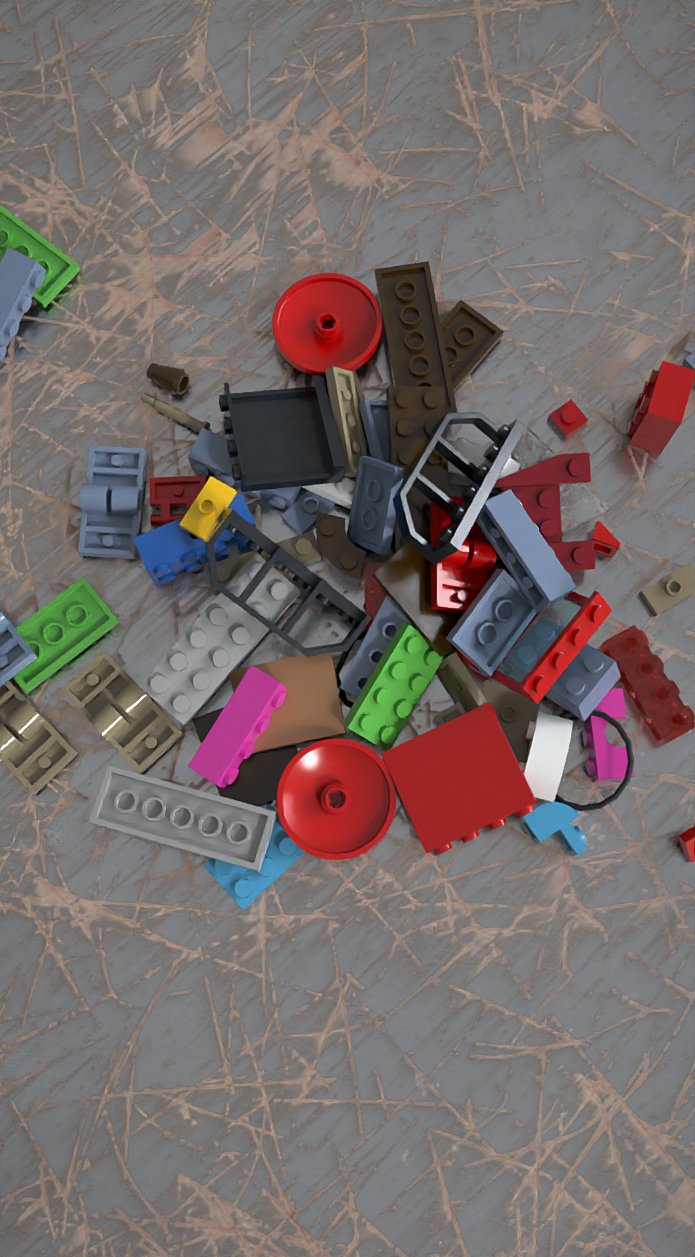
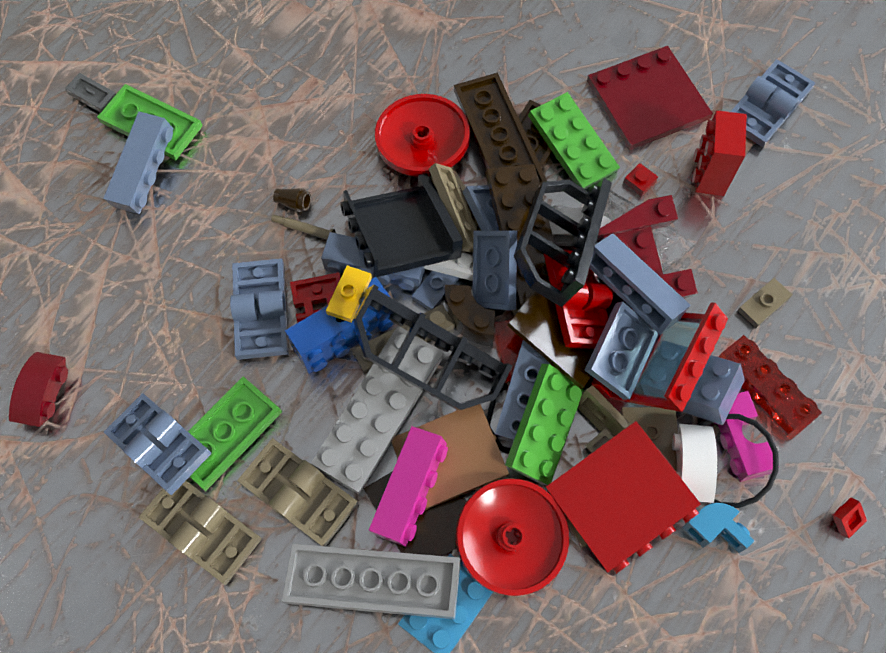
camera: 10 degrees left, 10 degrees down
red slope [589,521,620,557] -> none
none -> bright green plate [528,92,620,189]
none -> dark red plate [587,46,713,151]

